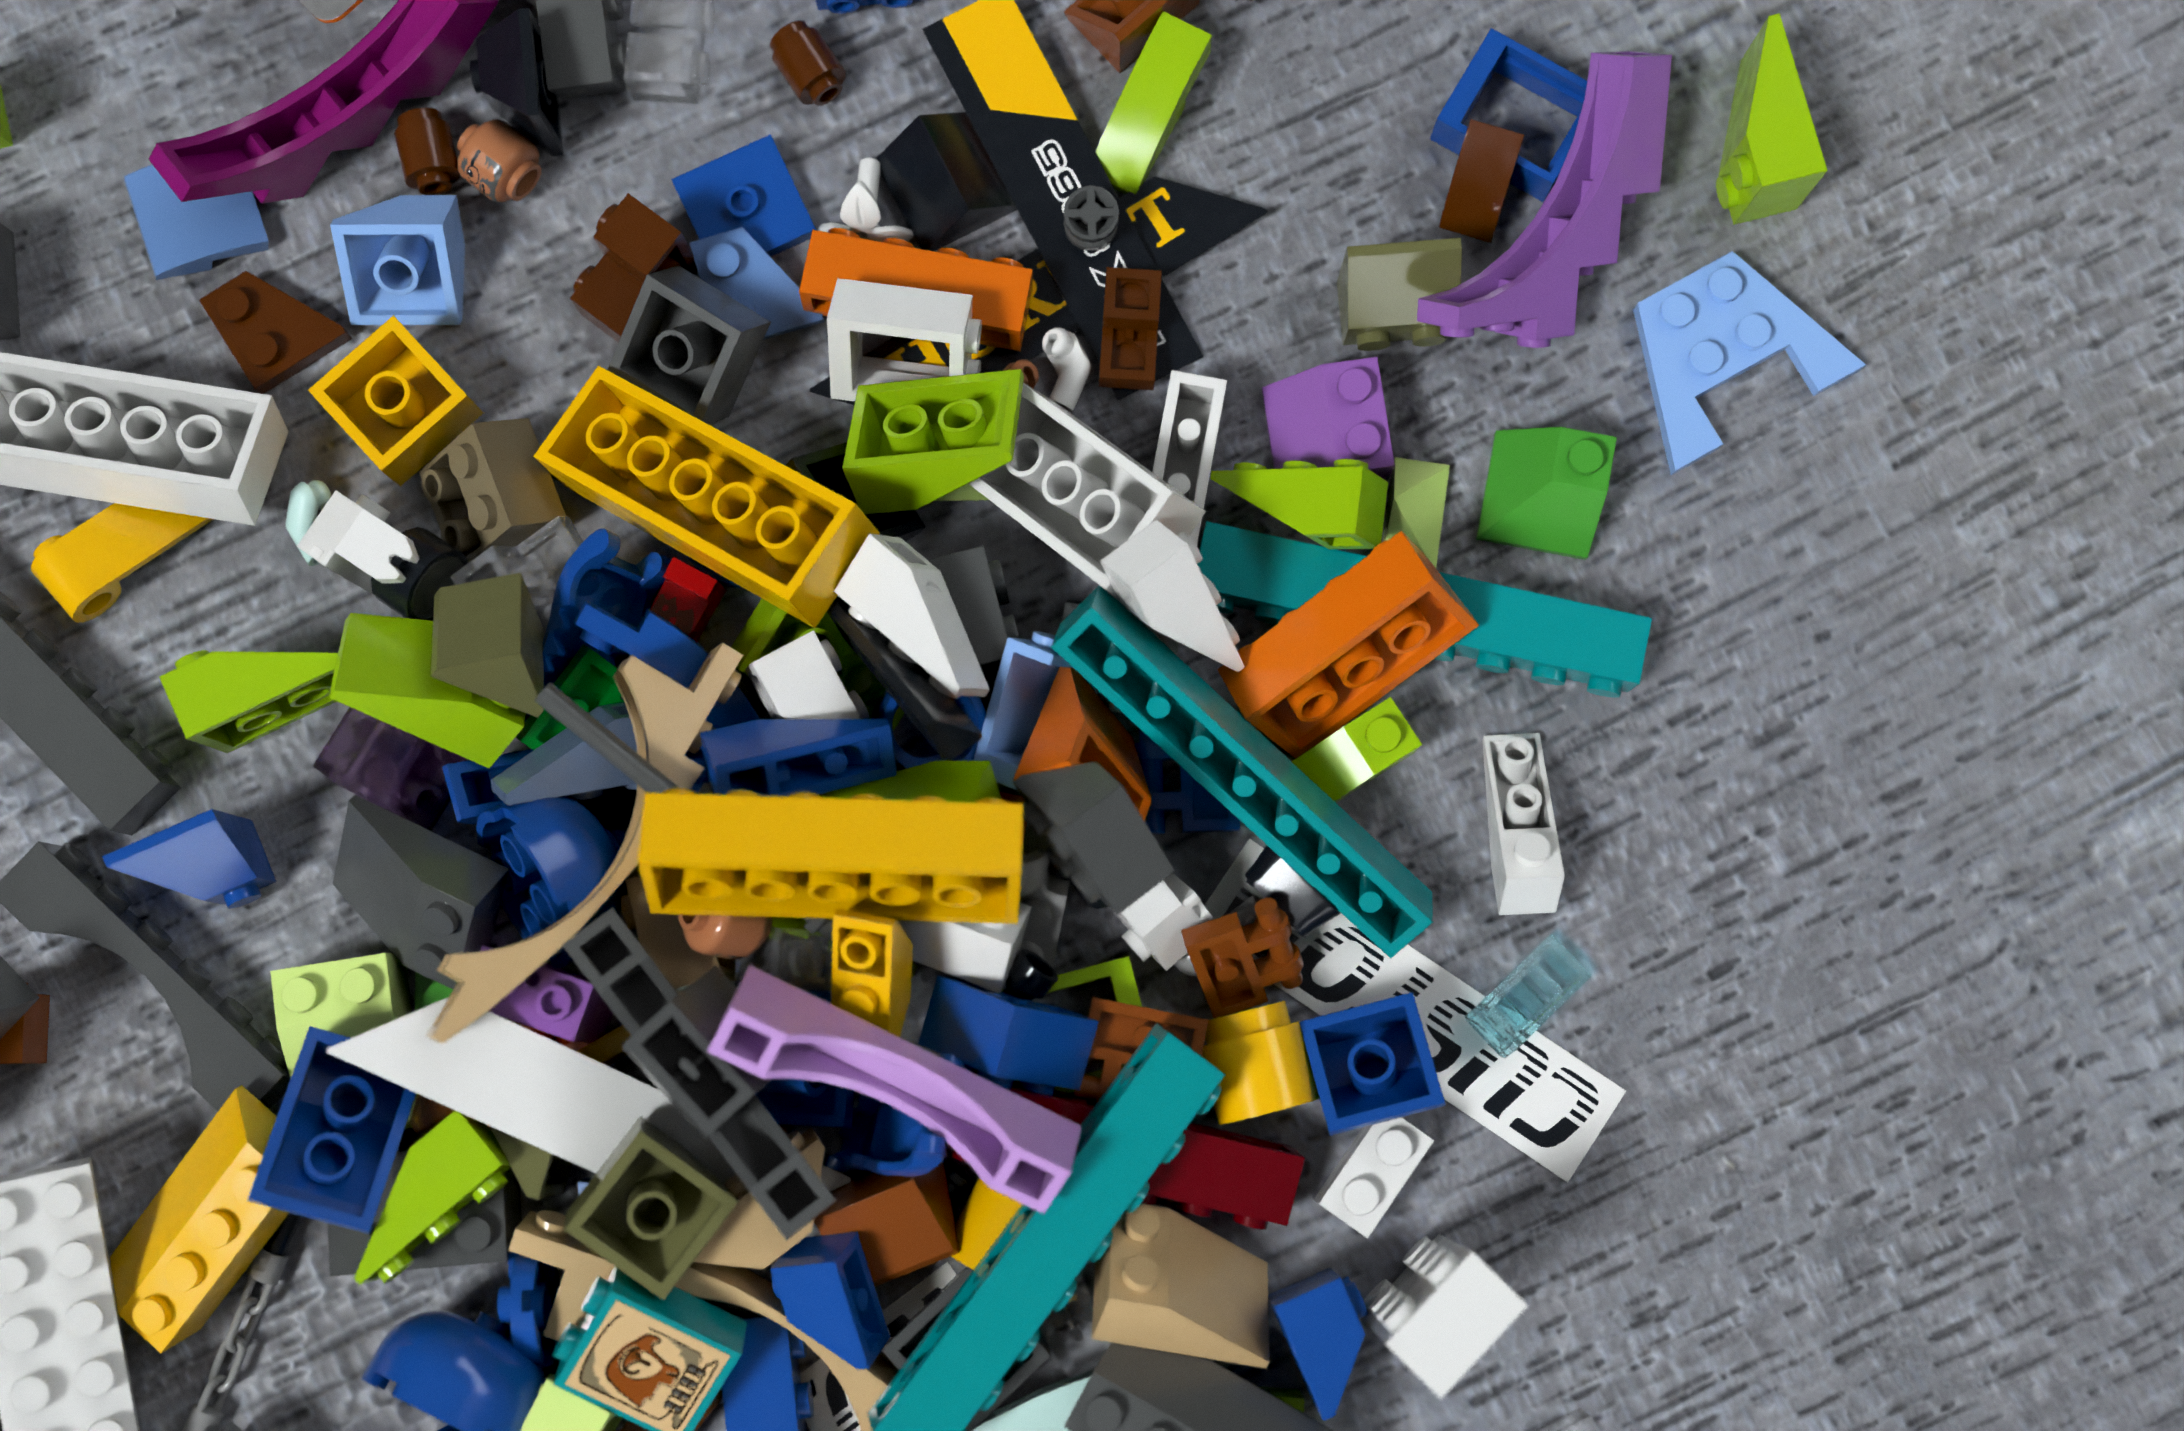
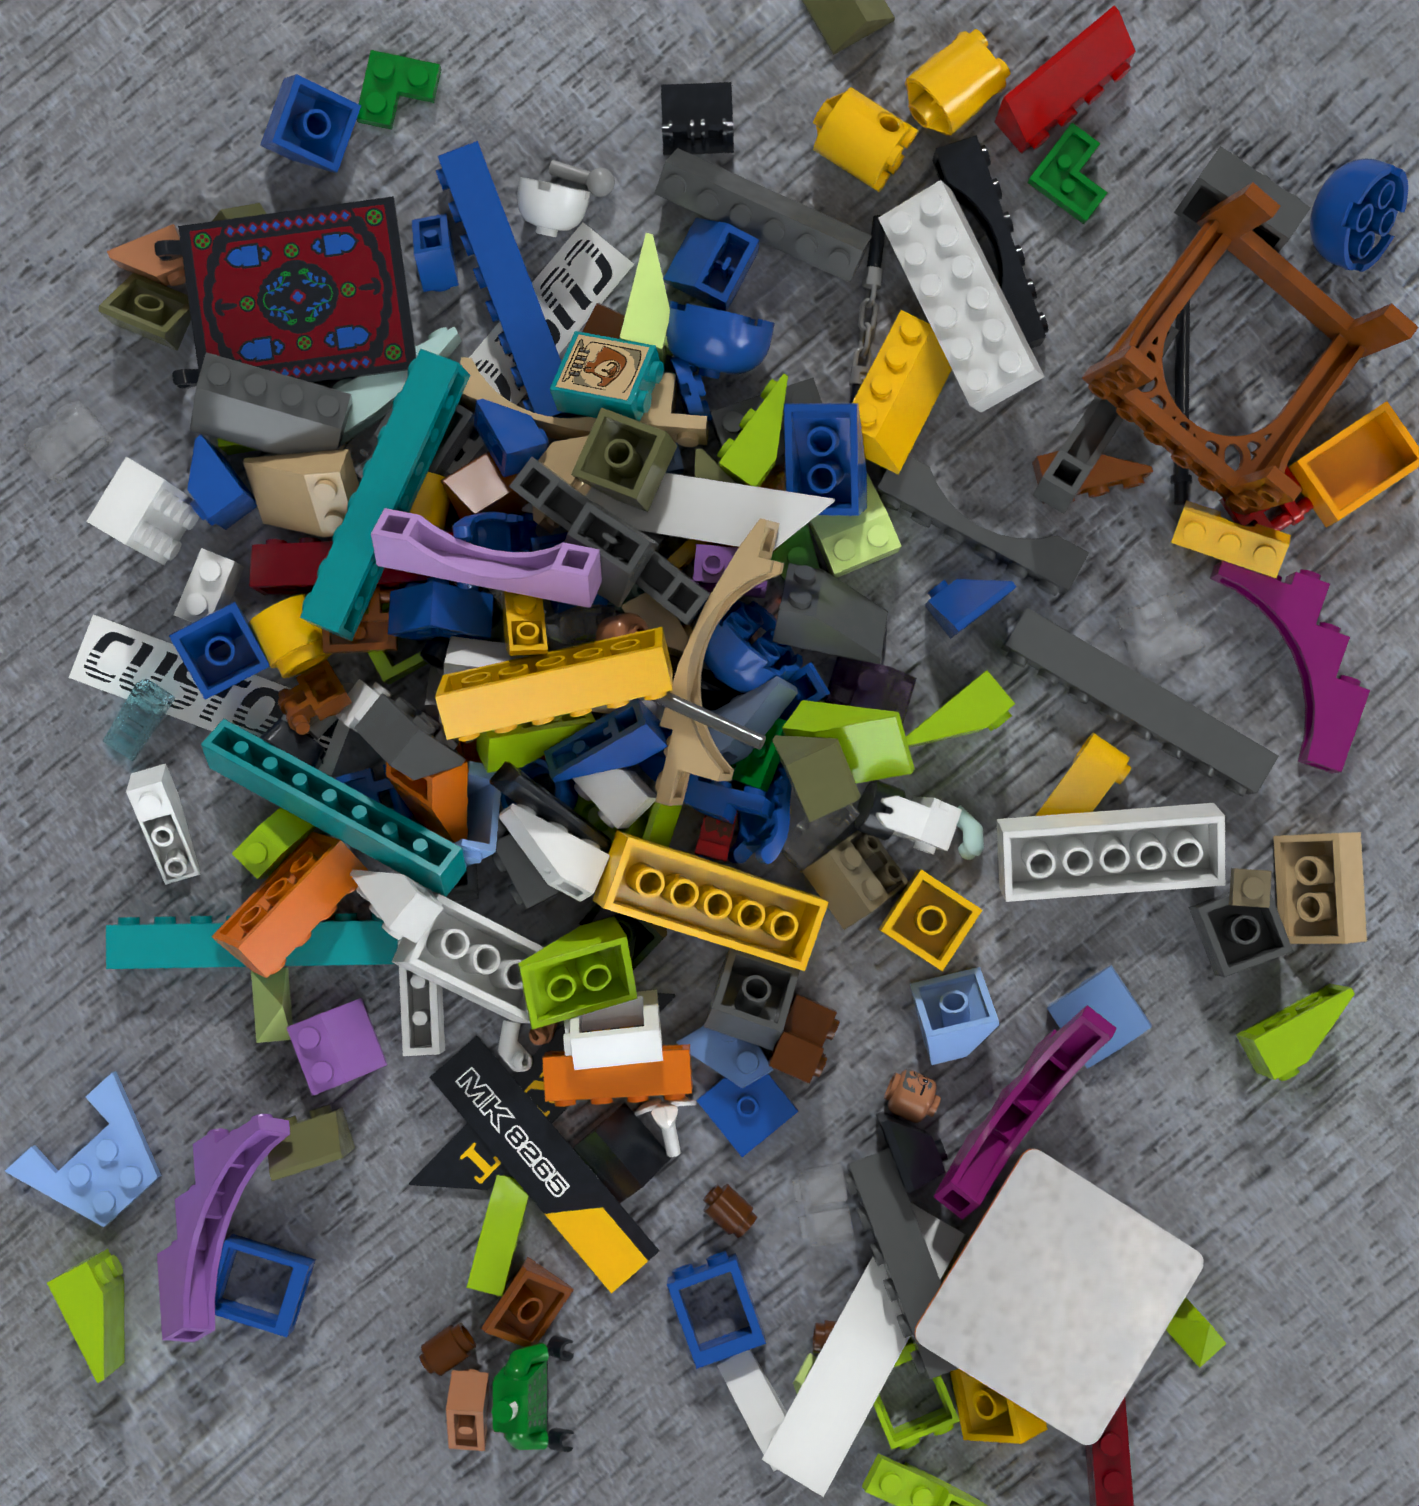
camera: 170 degrees right, 5 degrees up
reddish brown wing [199,271,352,394] -> none
reddish brown brick [394,108,460,195] -> none
dark grey wheel [1063,185,1119,251] -> none
reddish brown slope [1099,267,1162,391] -> none
lime slope [1210,459,1388,550] -> none
reddish brown slope [1439,119,1525,243] -> none
bright green slope [1476,427,1617,560] -> none

